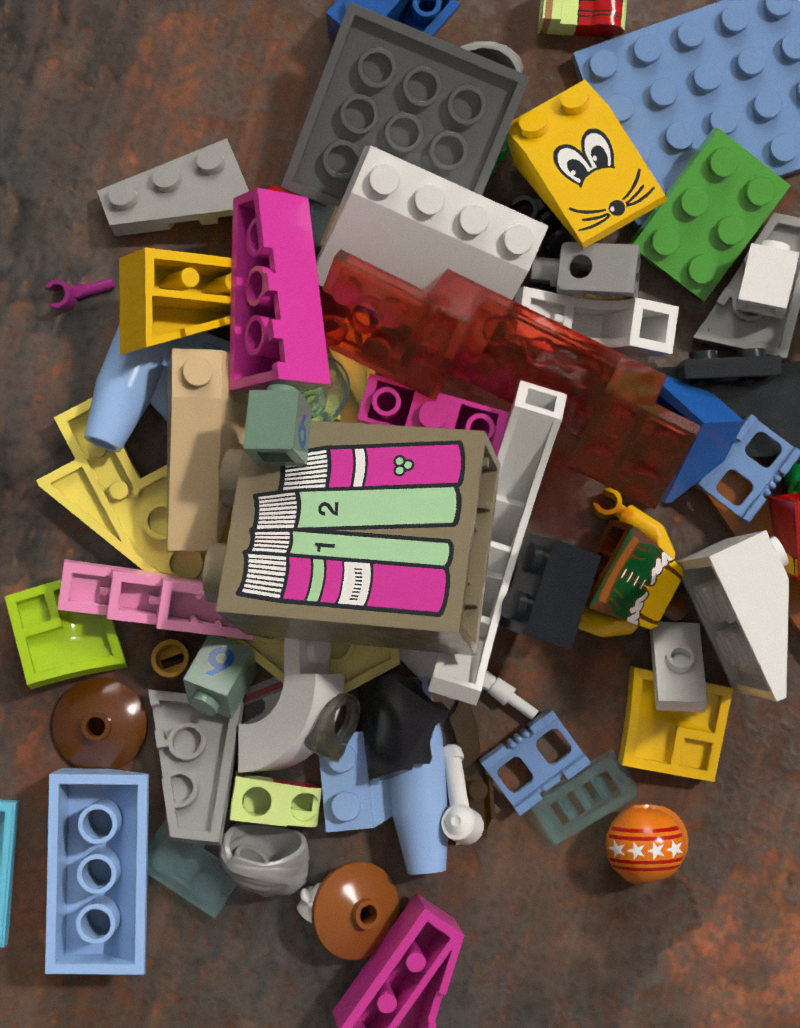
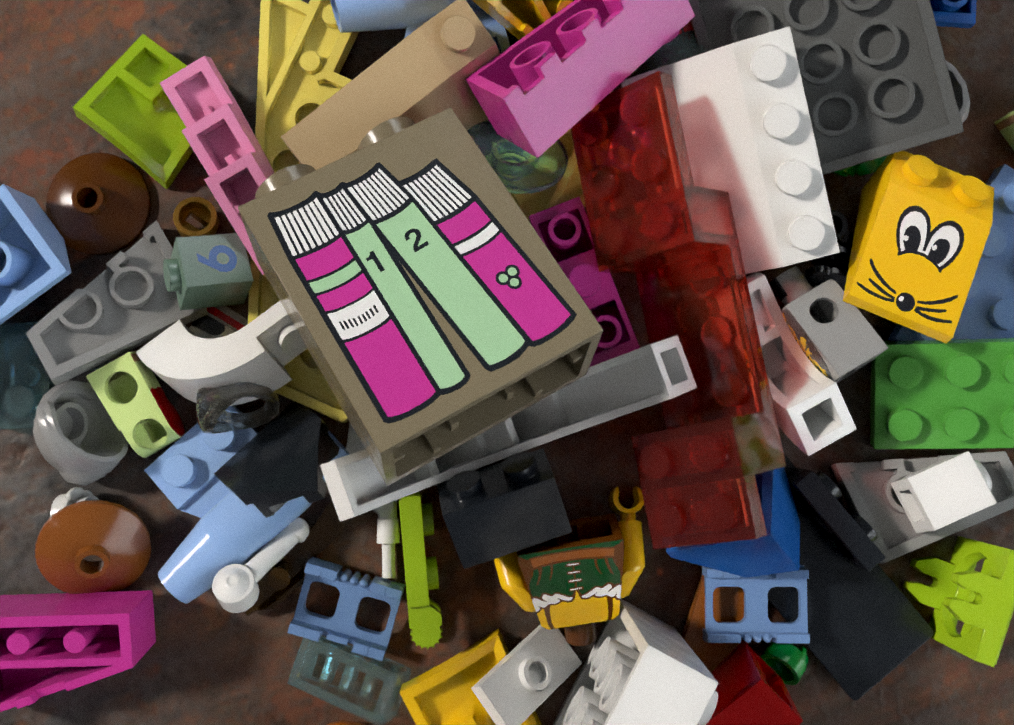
camera: 55 degrees right, 0 degrees up
sand green brick [243,384,312,466] -> none
none -> lime hinge [399,491,443,650]

